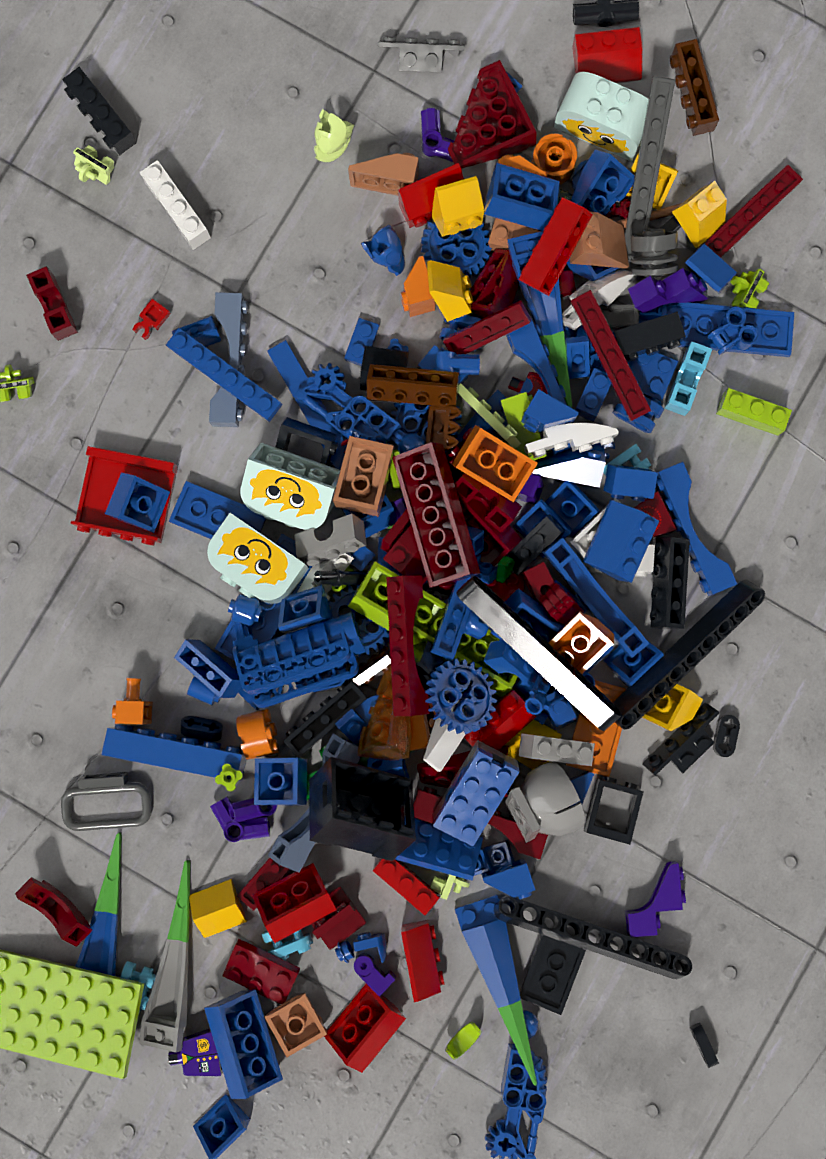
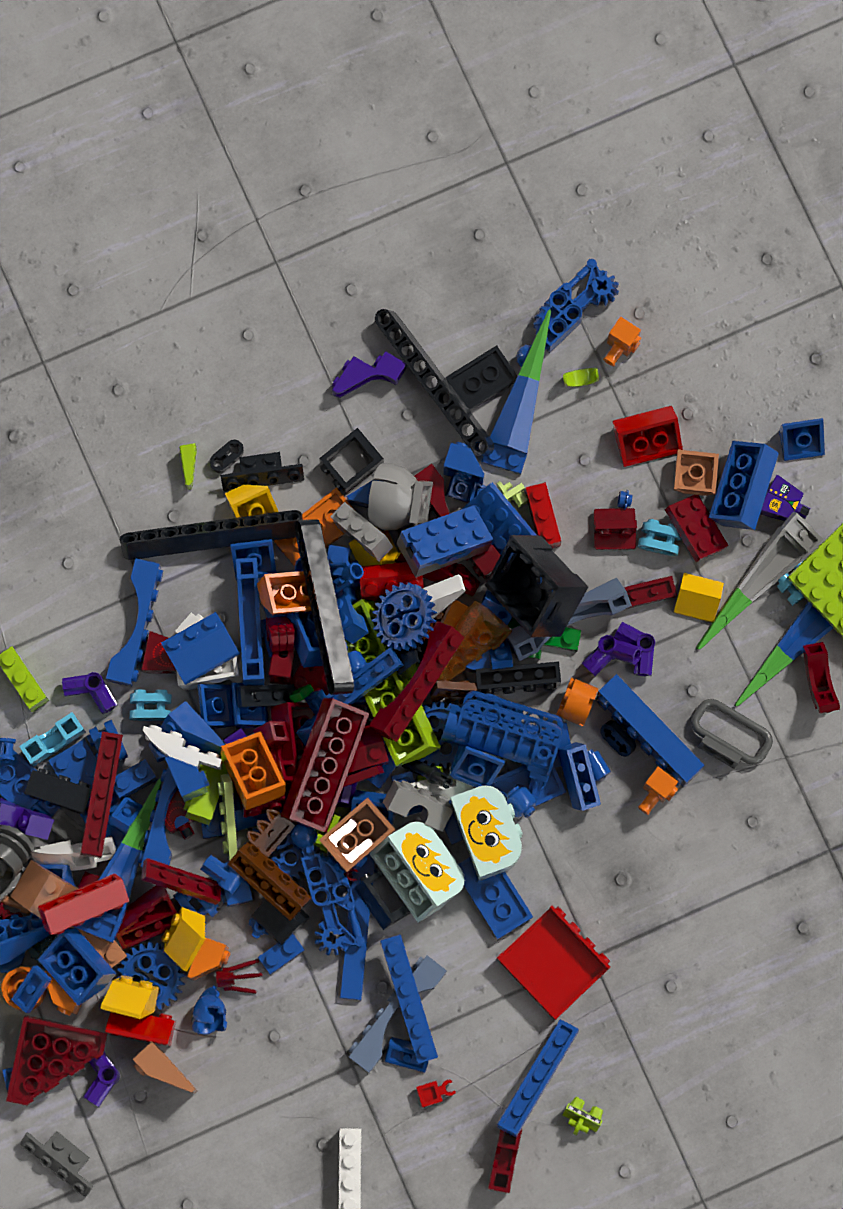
camera: 150 degrees left, 5 degrees down
blue slope [105,473,170,533] -> none
lime plate [215,764,243,791] -> none
red brick [252,863,337,943] -> none
blue slope [254,758,307,806] -> none
yellowish green helmet [314,109,354,162] -> none
blue plate [353,932,387,963] -> none
dark purple leg [354,953,396,996] -> none
red slope [401,920,445,1002] -> none
blue brick [603,464,658,502] -> none
black brick [650,537,690,629] -> none
black beam [689,1022,719,1068] -> none
none -> blue plate [11,966,52,1013]
none -> dark purple piece [62,672,118,714]
none -> lime slope [179,443,197,490]
none -> dark red plant [216,959,263,994]
none -> blue plate [497,1019,579,1137]
none -> orange brick [603,316,642,367]

